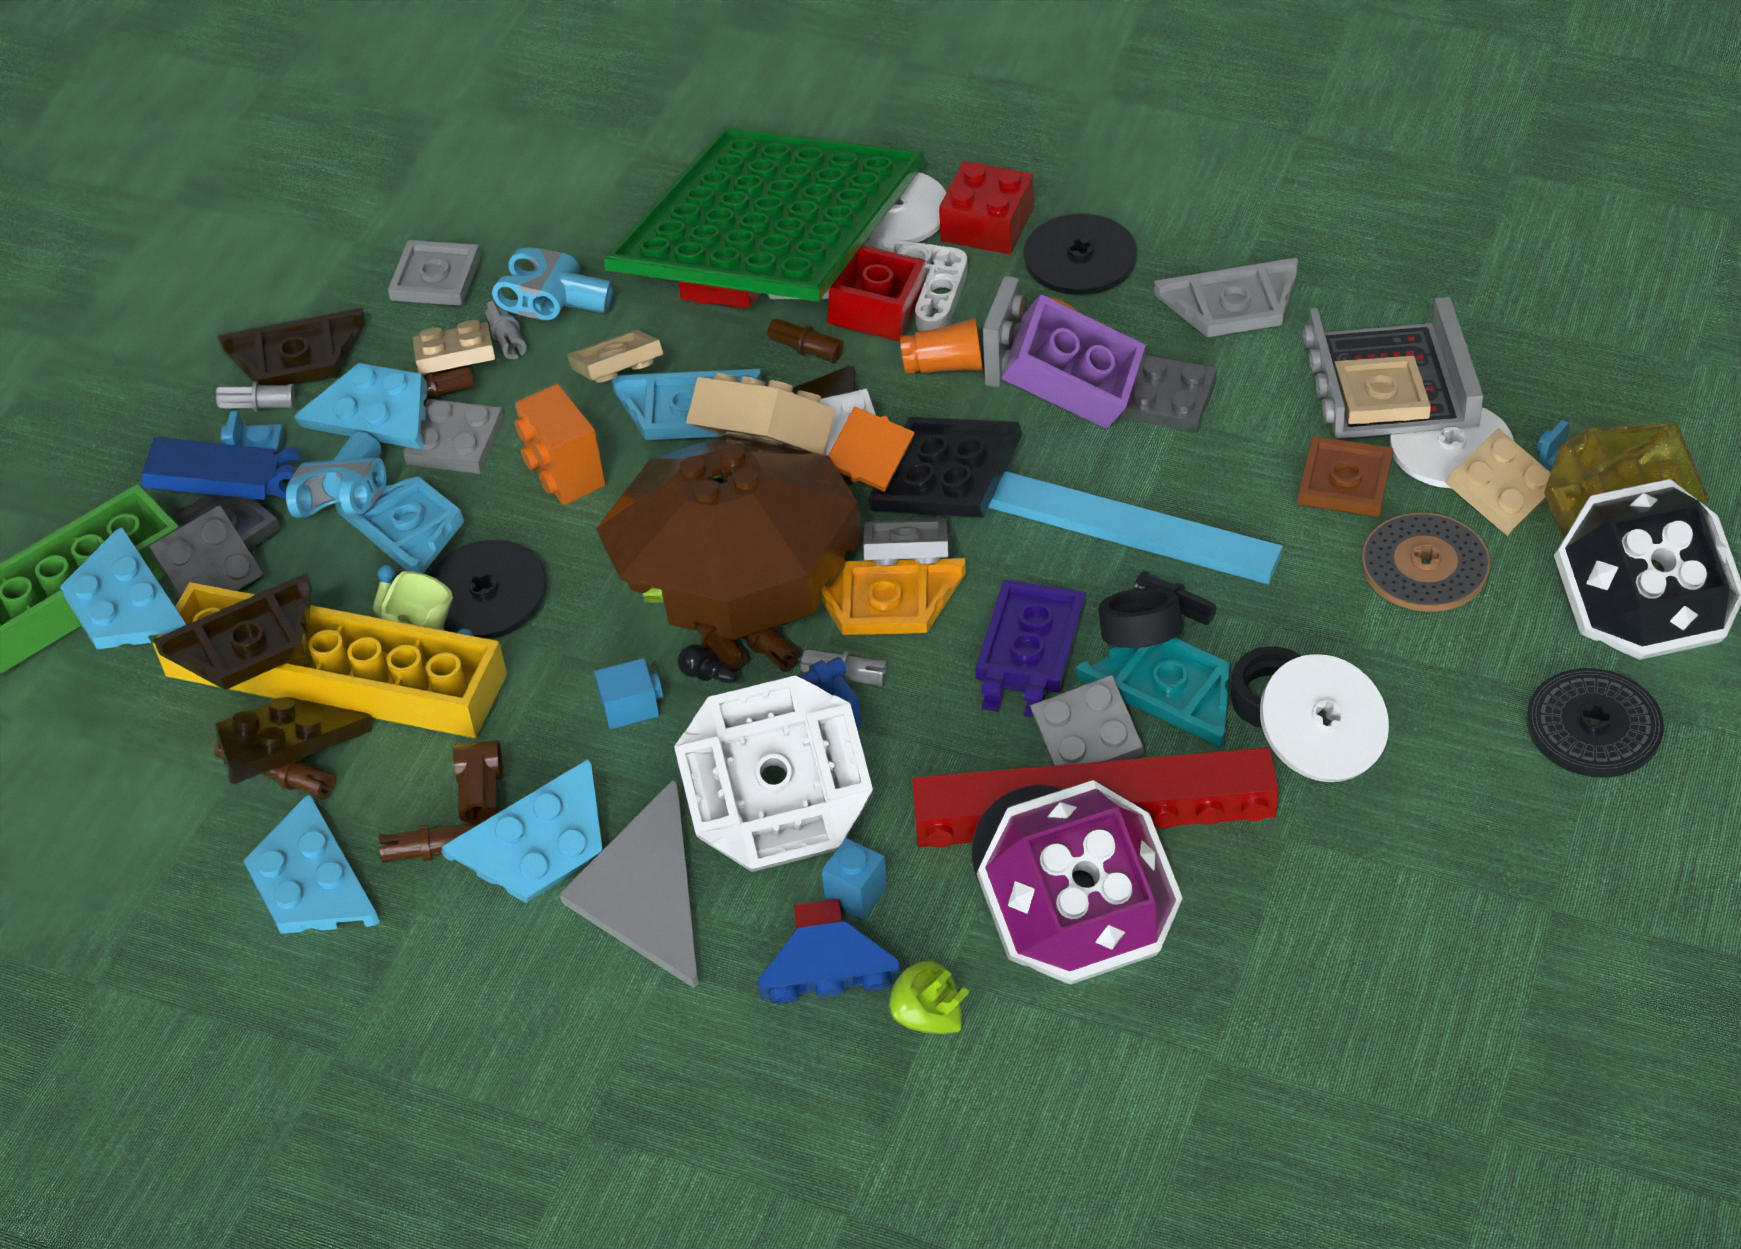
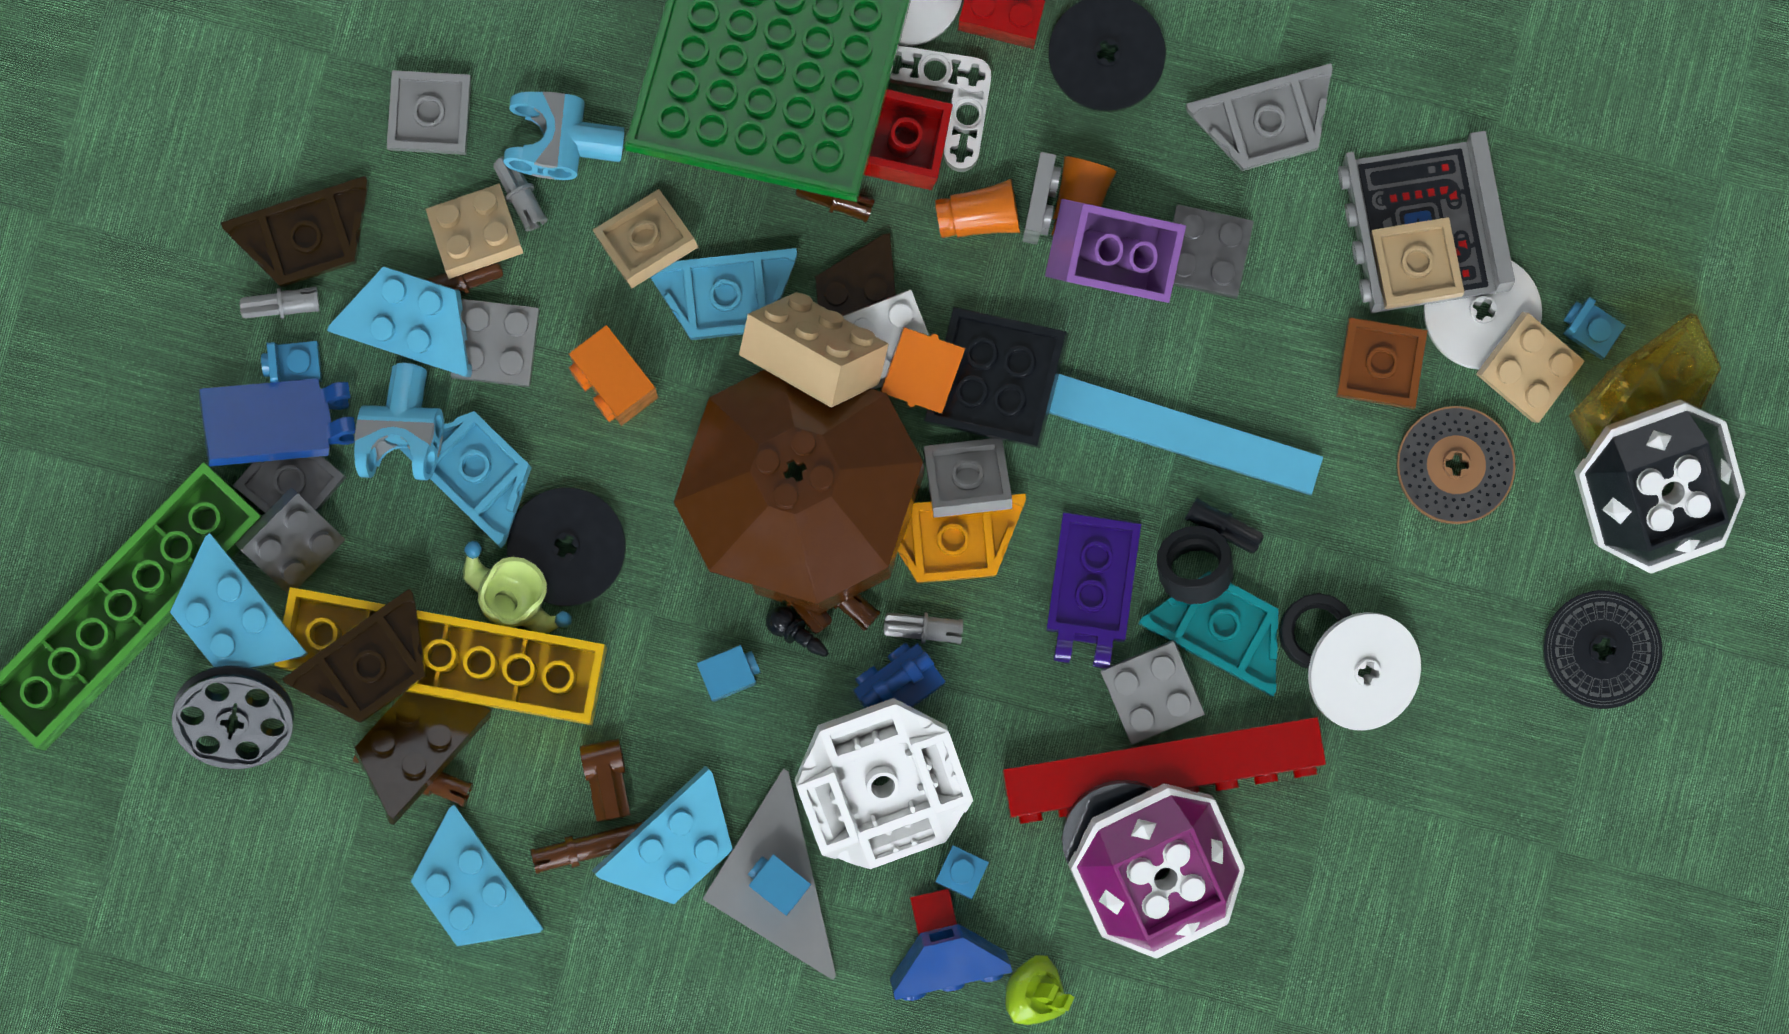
camera: 15 degrees left, 35 degrees up
none -> wedge [172,666,294,769]
none -> dark azure brick [748,854,811,916]

